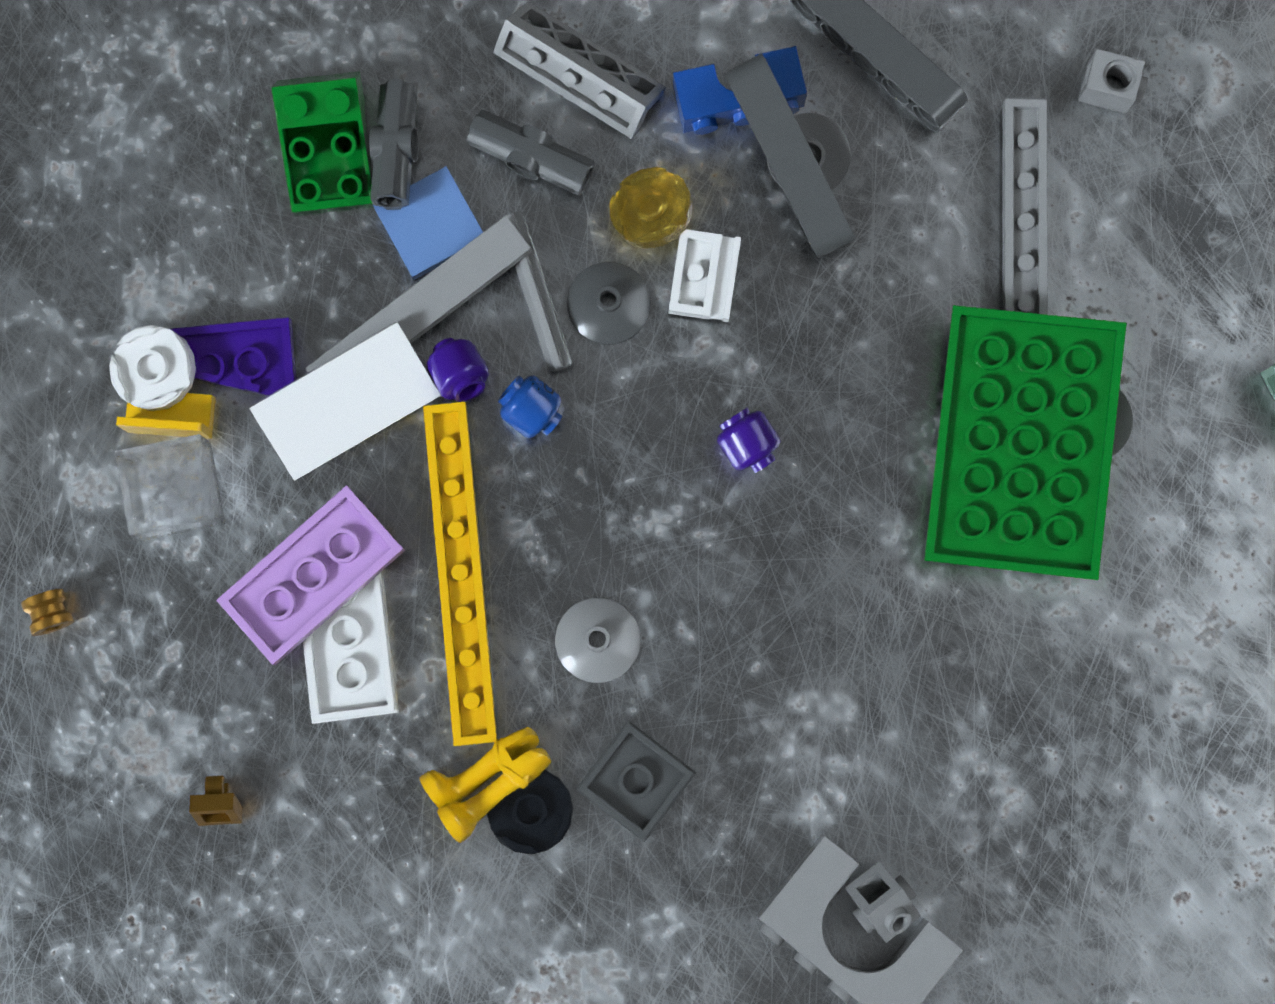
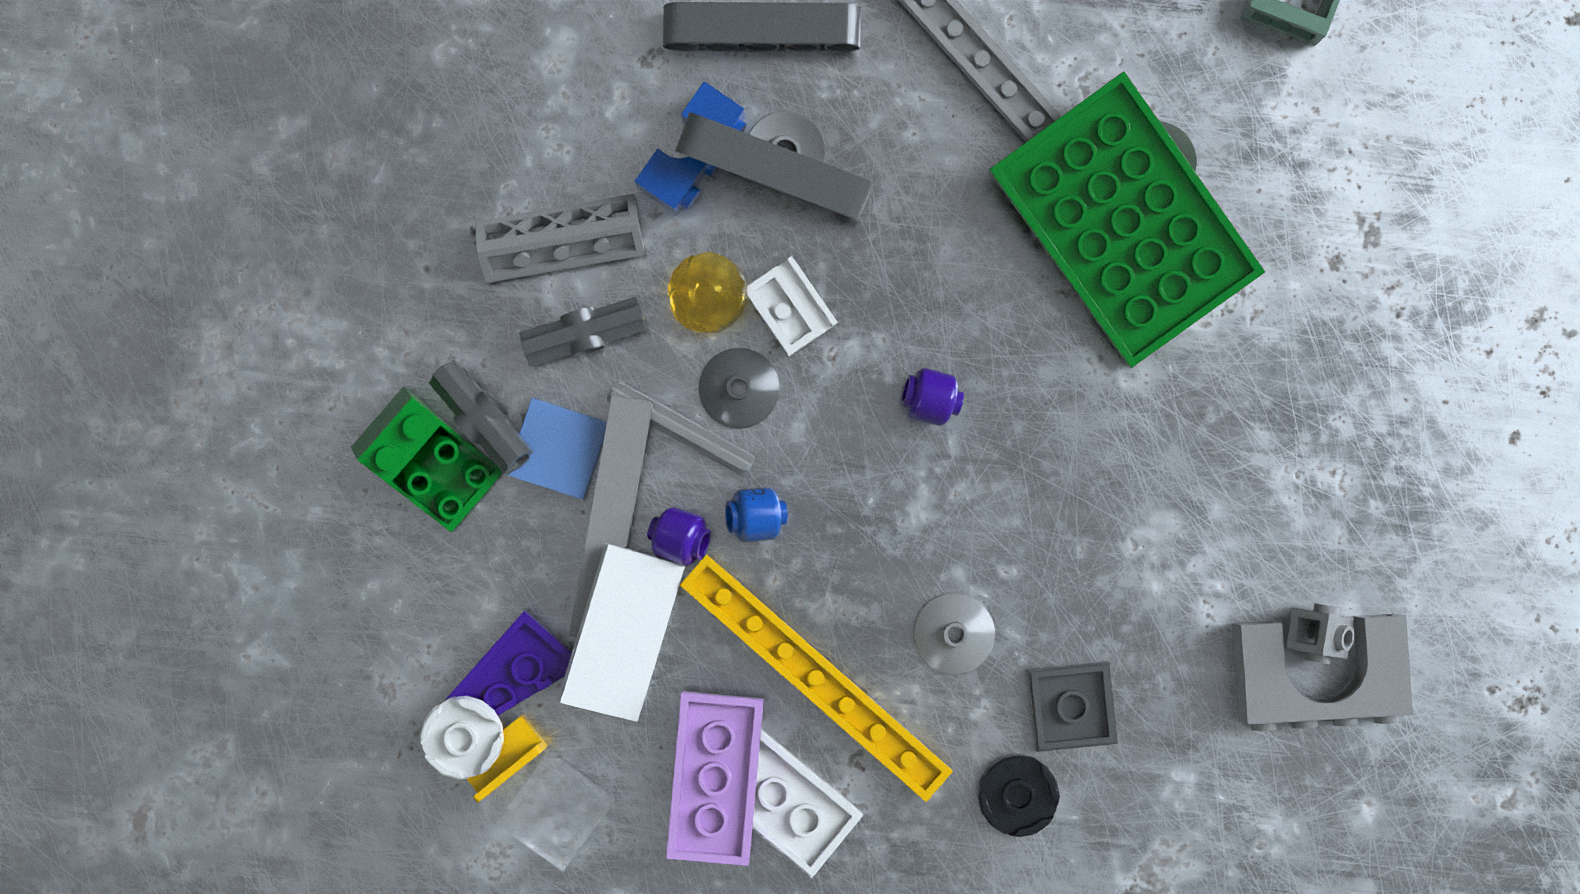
camera: 45 degrees left, 5 degrees up
yellow piece [419,727,552,843] -> none

